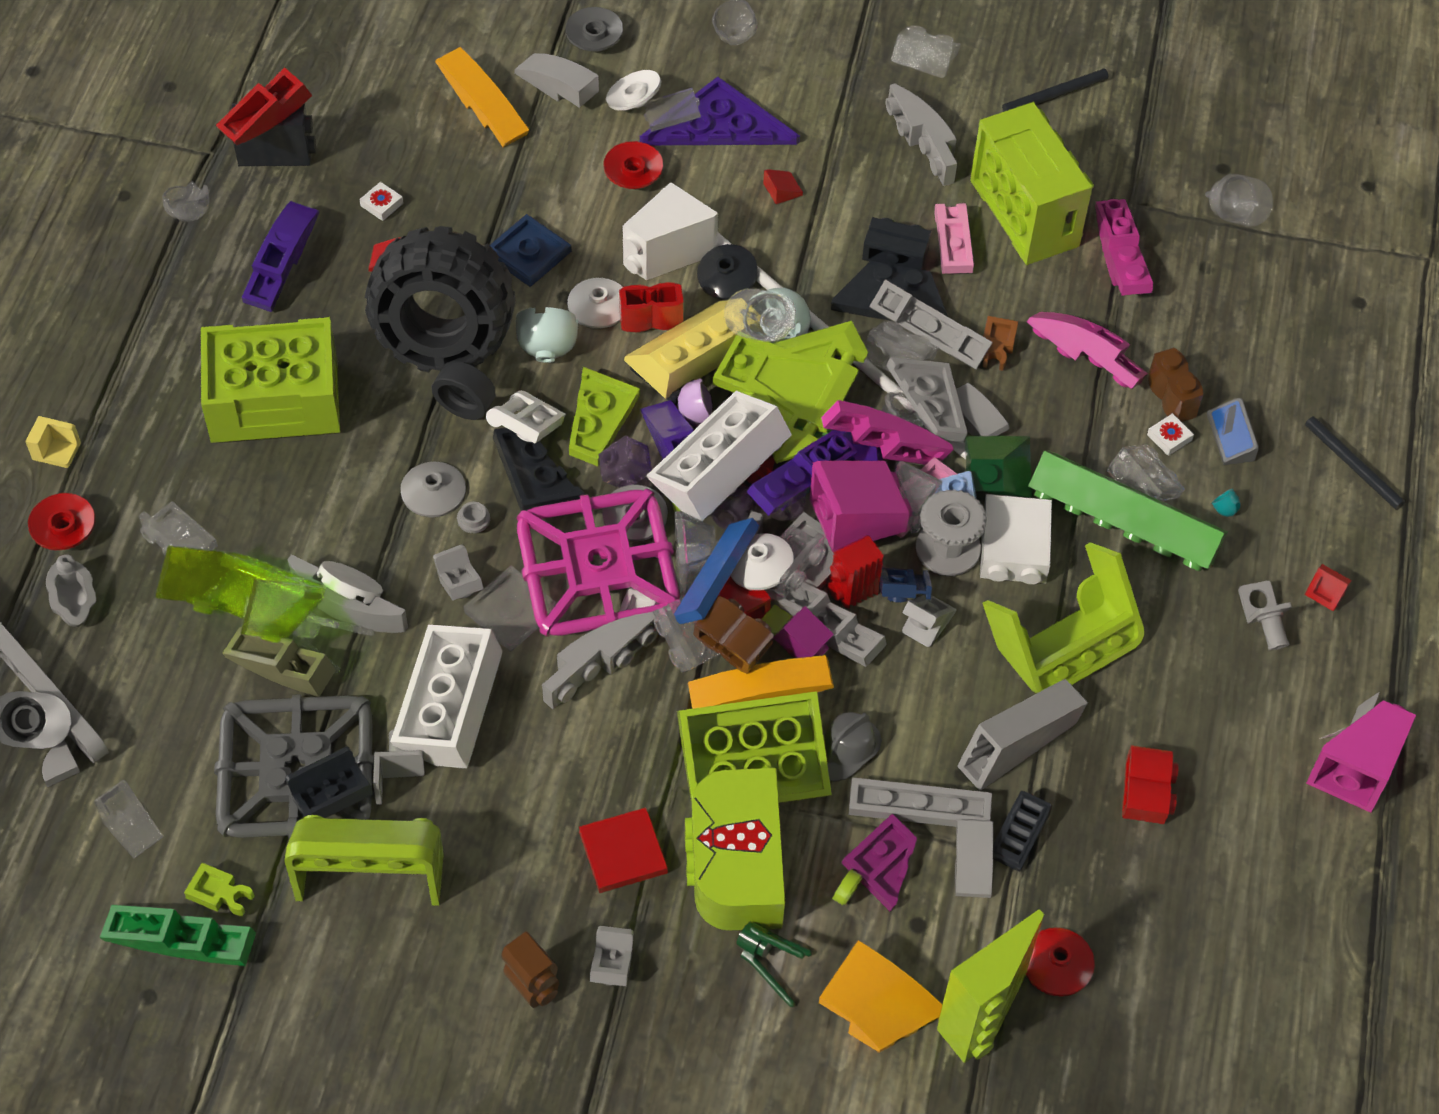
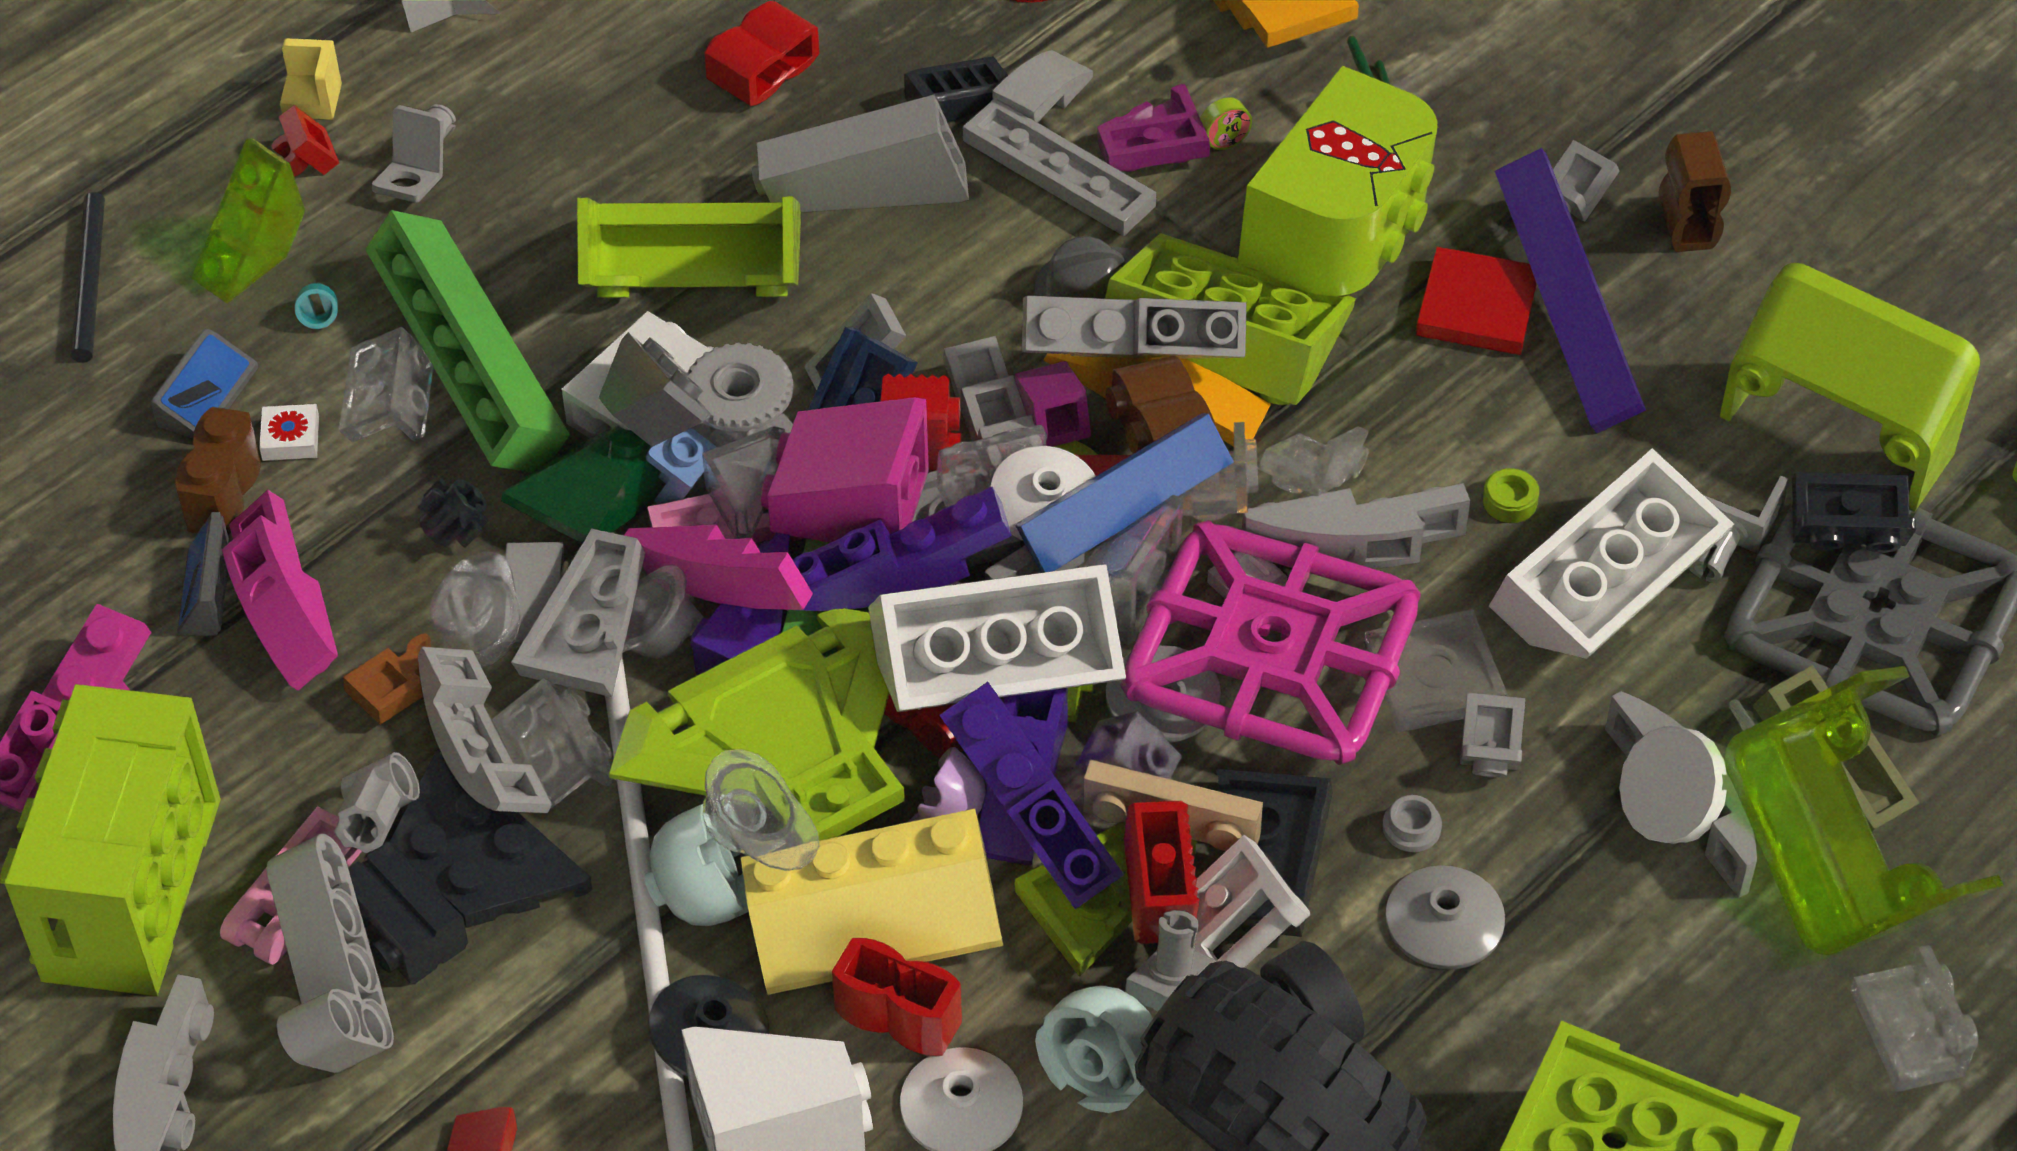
camera: 145 degrees left, 5 degrees down
none -> dark grey slope [177,512,230,636]
none -> clear neon green slope [191,138,306,303]
none -> light grey beam [267,834,394,1073]
none -> light yellow panel [280,38,342,120]
none -> light grey piece [334,752,420,853]
none -> black gear [417,478,488,548]
none -> clear piece [429,551,521,668]
none -> dark grey slope [599,332,710,447]
none -> dark purple slope [940,681,1124,910]
none -> light grey slope [1022,296,1246,358]
none -> tan plate [1083,760,1263,851]
none -> red brick [1123,801,1200,944]
none -> light grey bracket [1125,910,1217,1012]
none -> clear bracket [1258,426,1369,496]
none -> lime tile [1483,468,1539,523]
none -> dark purple tile [1495,148,1646,433]

